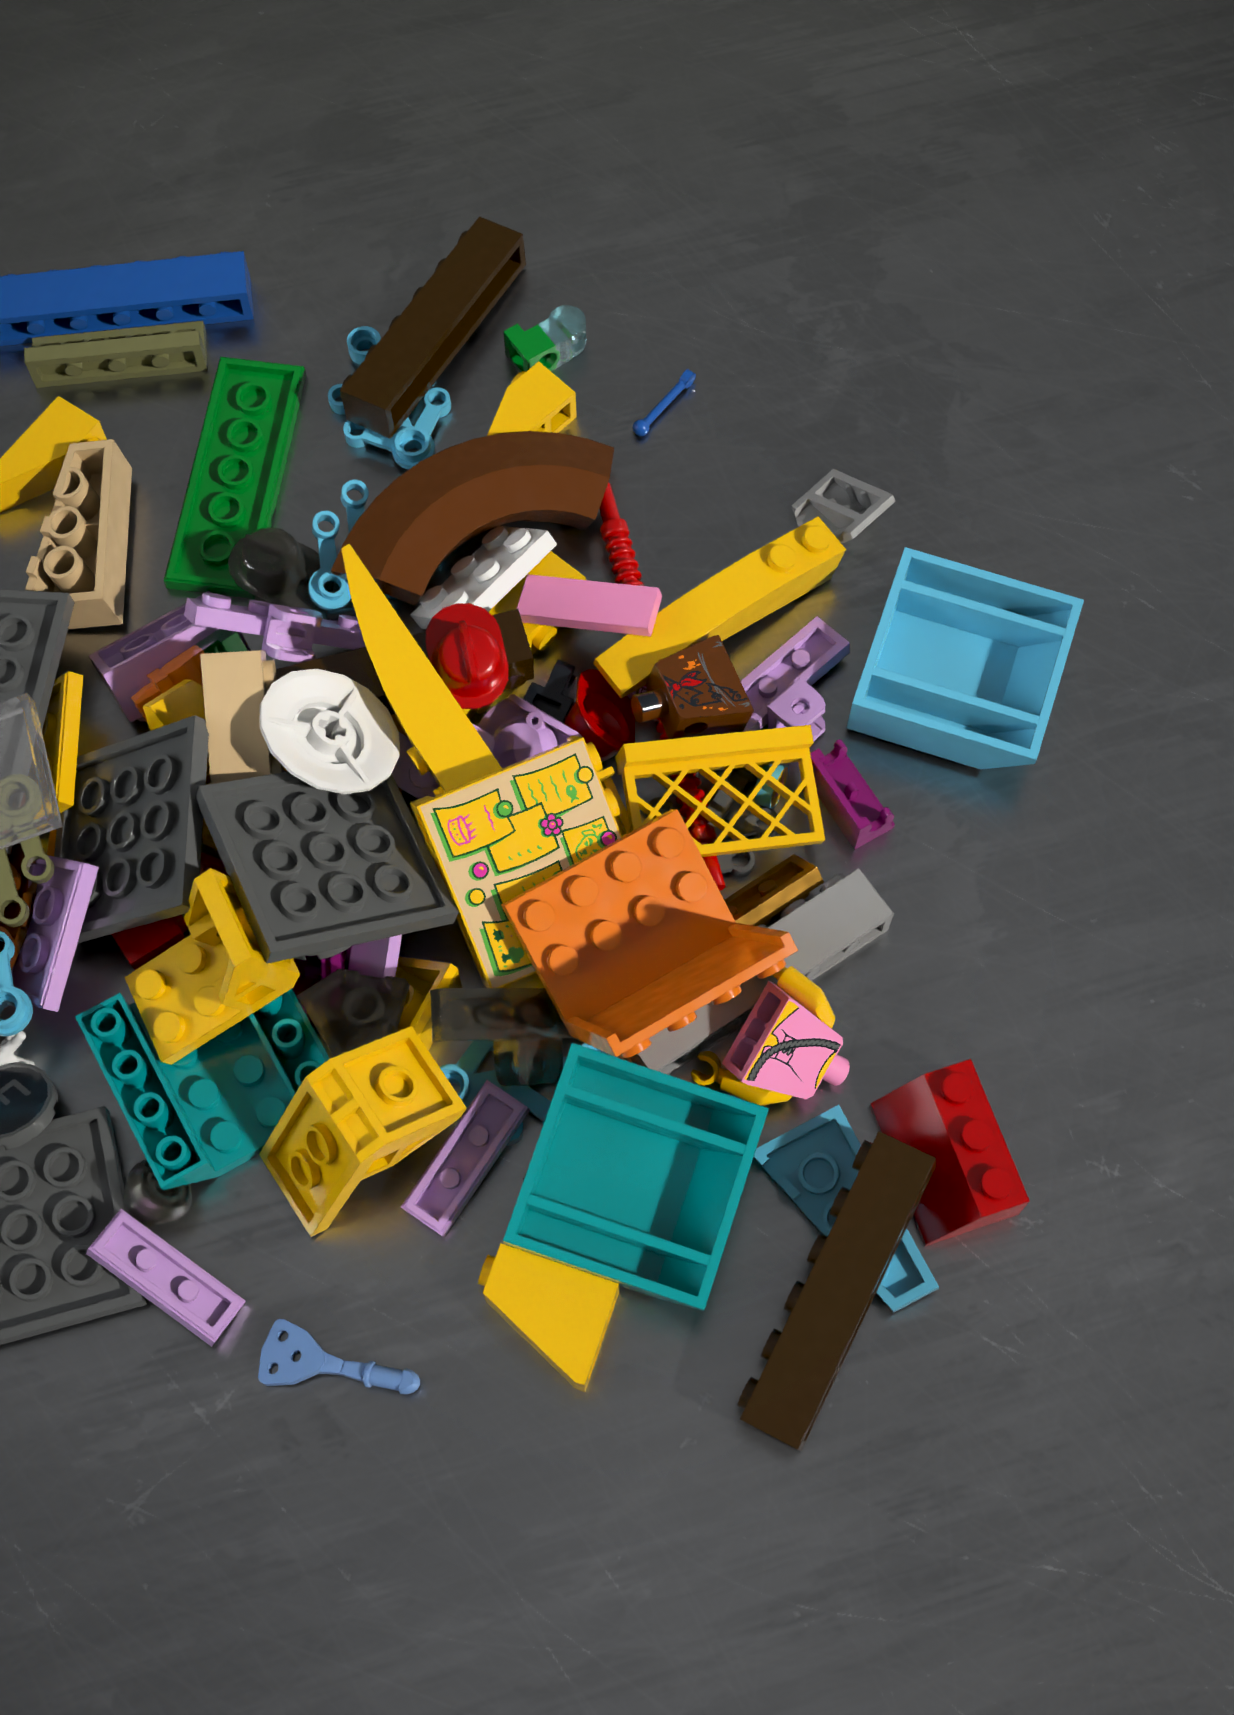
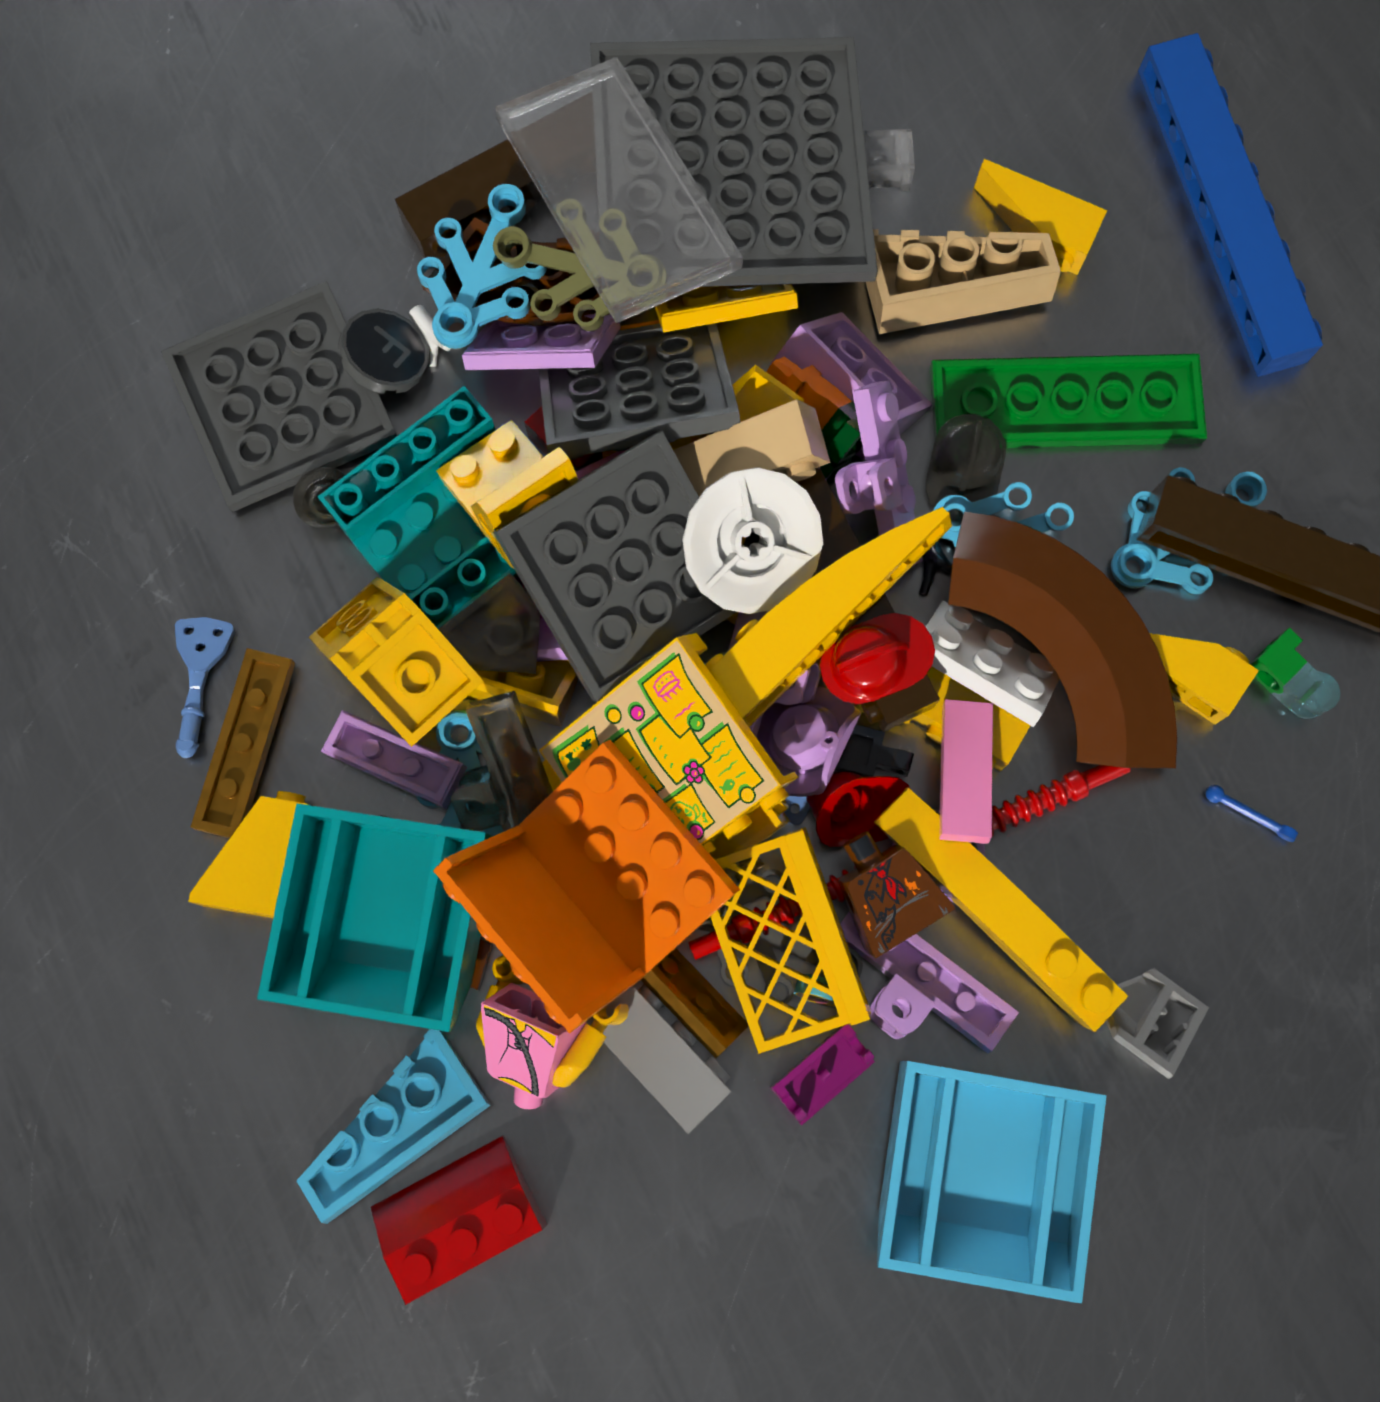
camera: 80 degrees right, 10 degrees up
olive fence [24,321,208,388] -> none
lavender tile [86,1209,246,1347] -> none
dark brown brick [737,1131,936,1452] -> none
none -> pearl gold plate [190,648,296,839]

